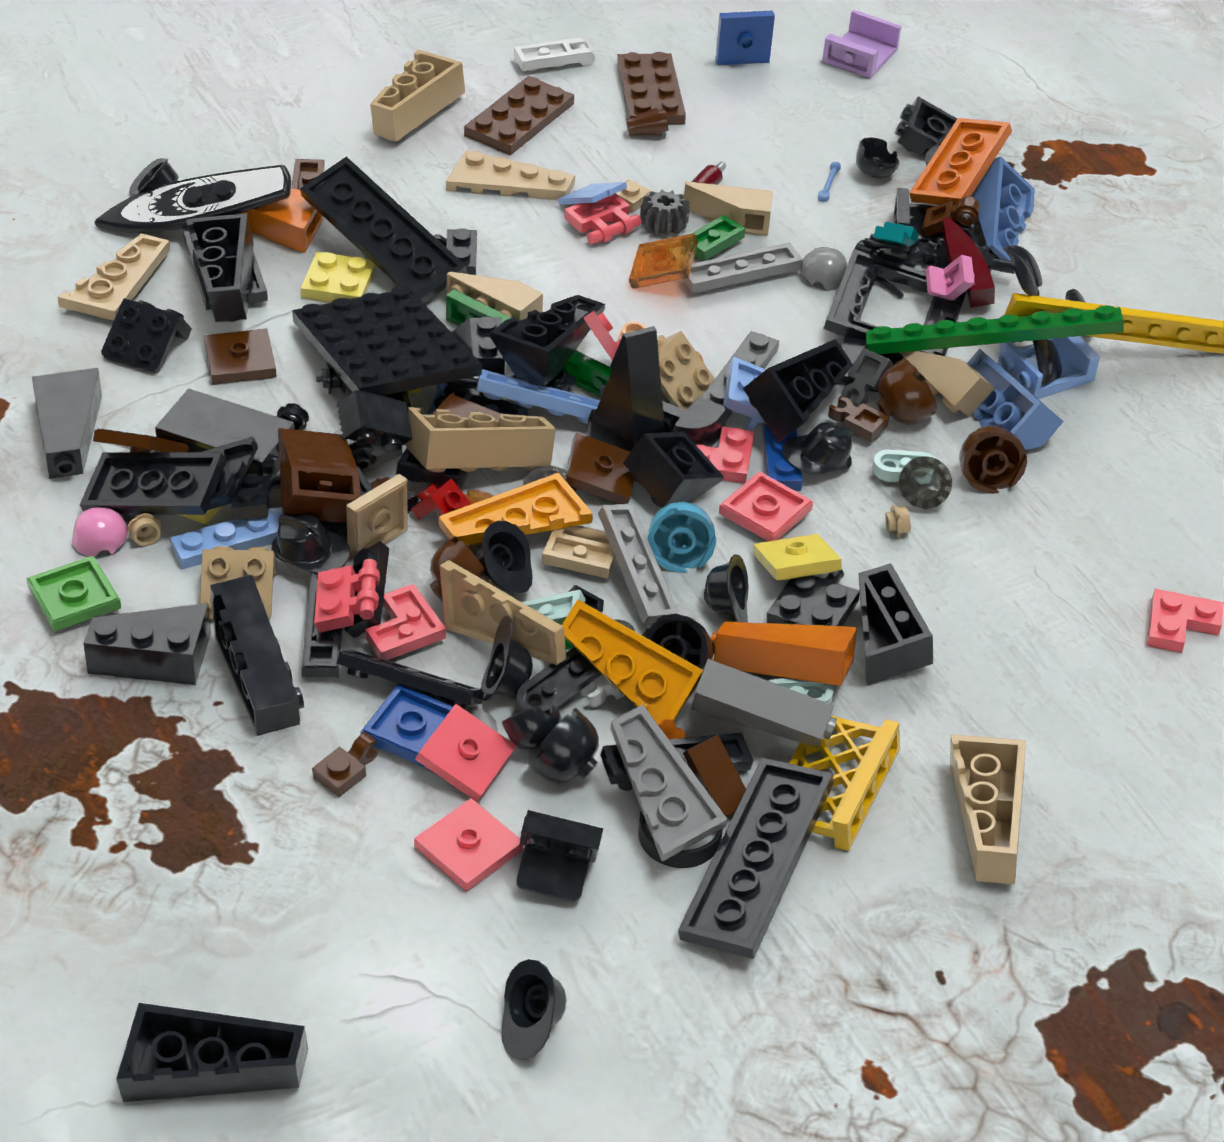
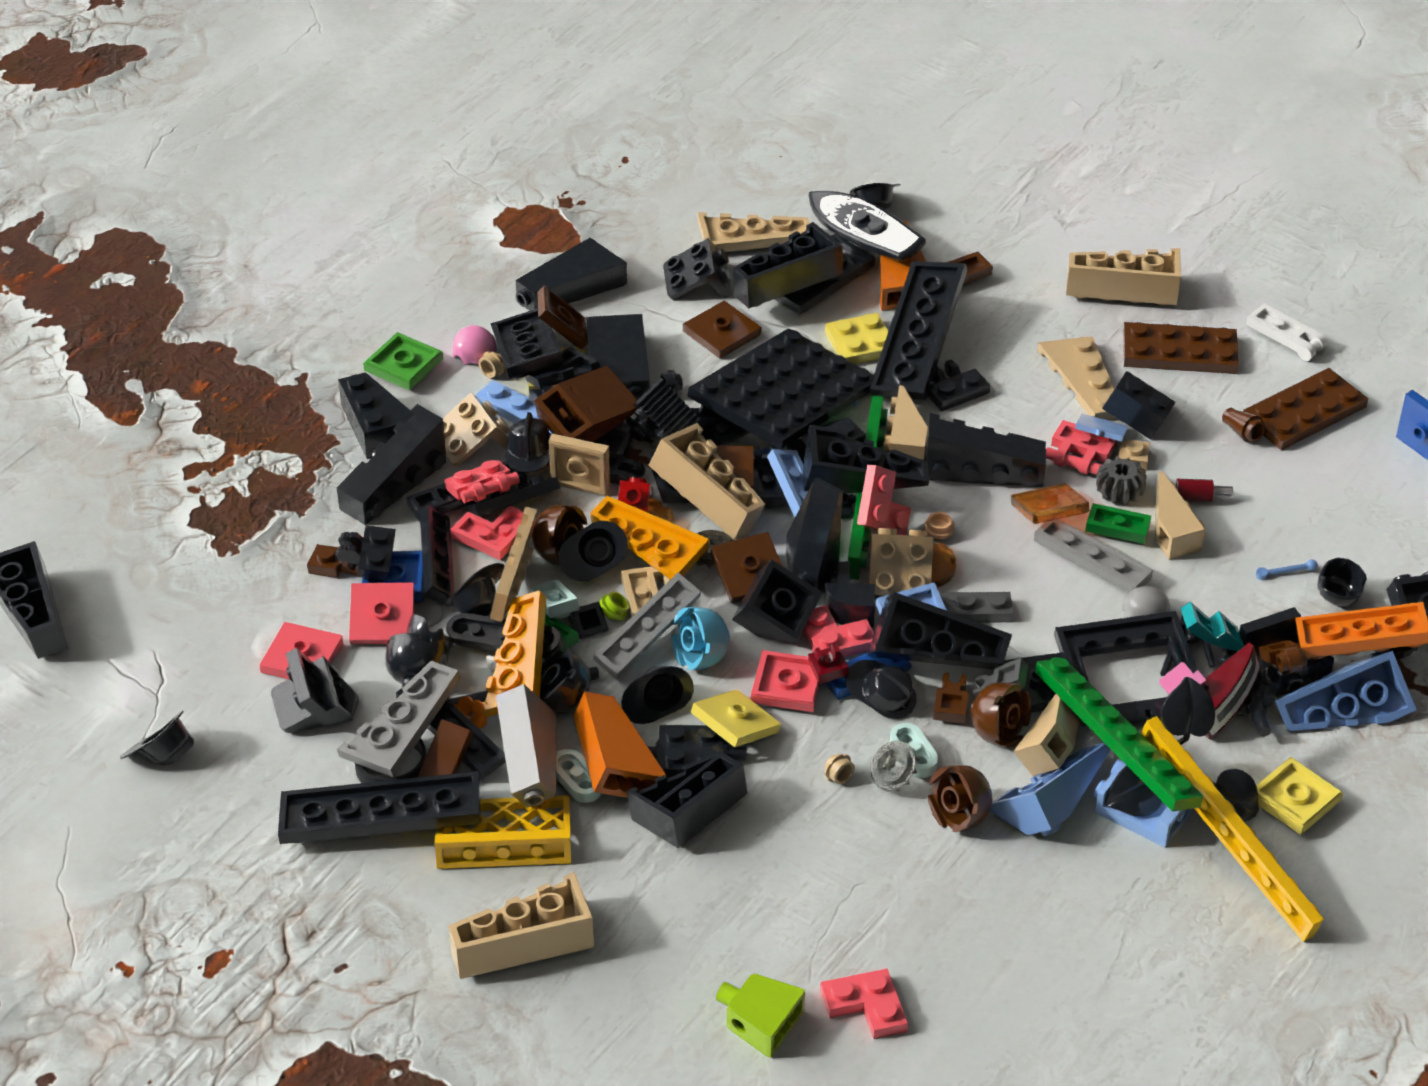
camera: 65 degrees right, 0 degrees up
none -> black hinge [335,525,396,581]
none -> lime plate [600,591,630,621]
none -> lime torso [716,973,805,1058]
none -> dark red tile [808,643,849,684]
none -> black wedge [926,413,1046,487]
none -> black slope [1102,371,1176,440]
none -> light yellow plate [1256,757,1343,835]

